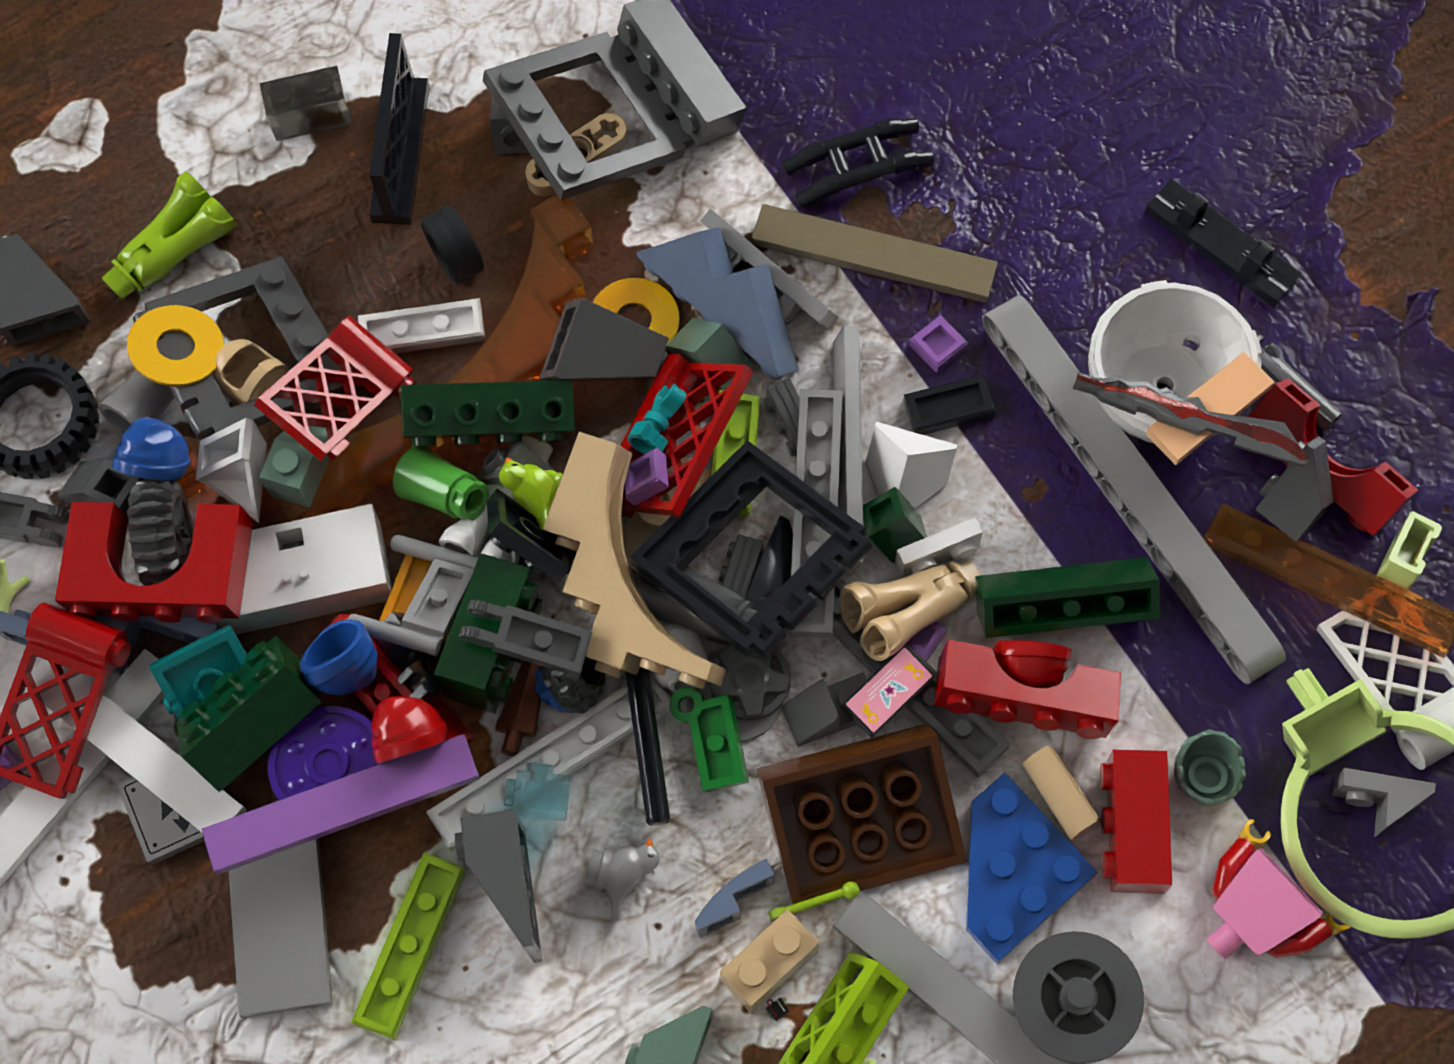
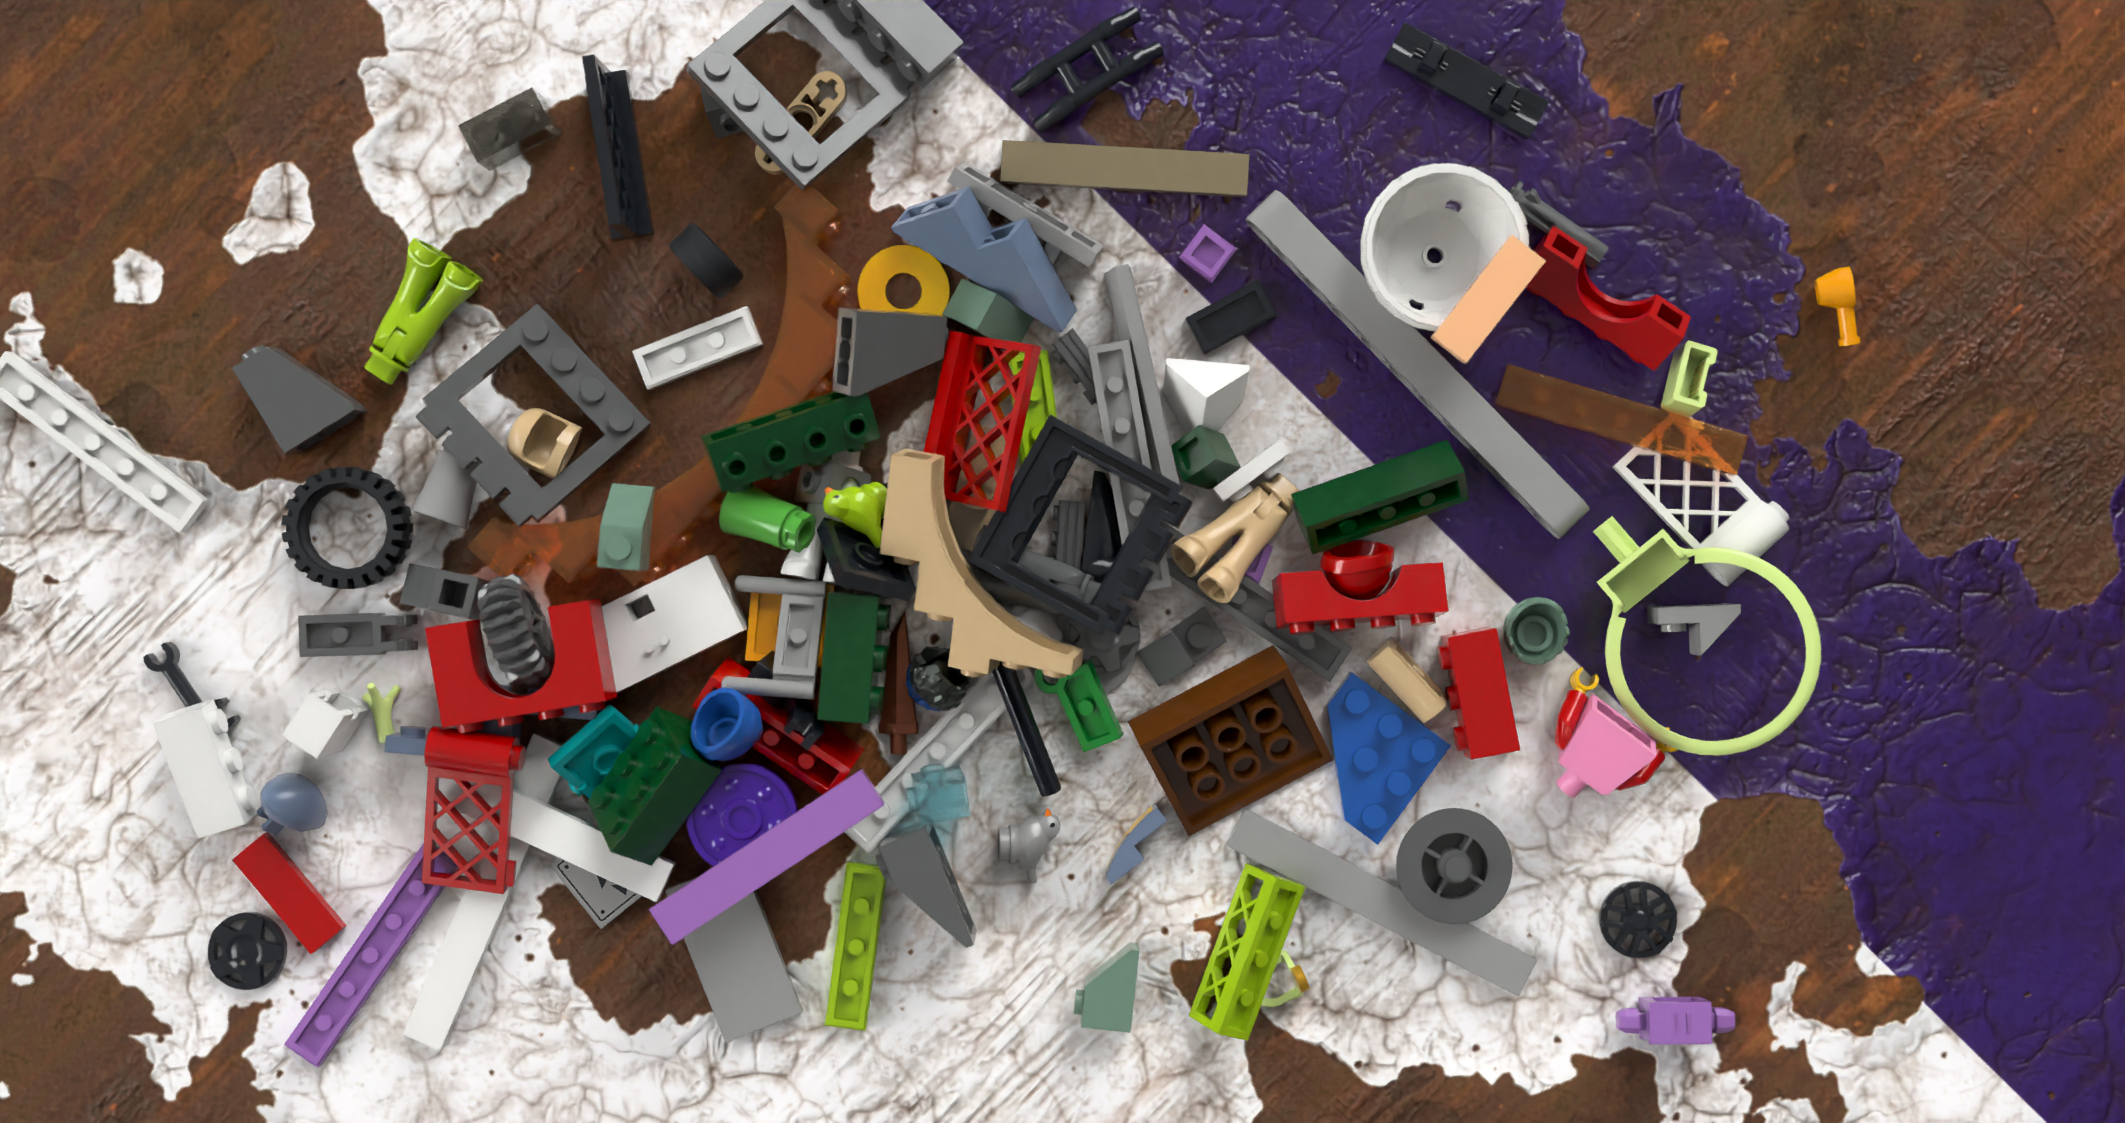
camera: 15 degrees left, 20 degrees up
blue hat [112,417,191,481] -> none
yellow gear [127,305,224,386] -> none
white slope [196,418,267,523] -> none
red piece [254,316,415,461] -> none
red hat [371,696,447,764] -> none
dark grey hinge [459,599,592,677] -> none
medium lavender tile [624,448,669,506] -> none
teal piece [627,383,686,454] -> none
tan brick [720,909,819,1014] -> none
black piece [765,996,789,1021] -> none
lime hinge [768,881,860,922] -> none
bright pink tile [841,645,935,739] -> none
dark grey sword [1073,372,1308,466] -> none
dark grey slope [1255,436,1334,542] -> none

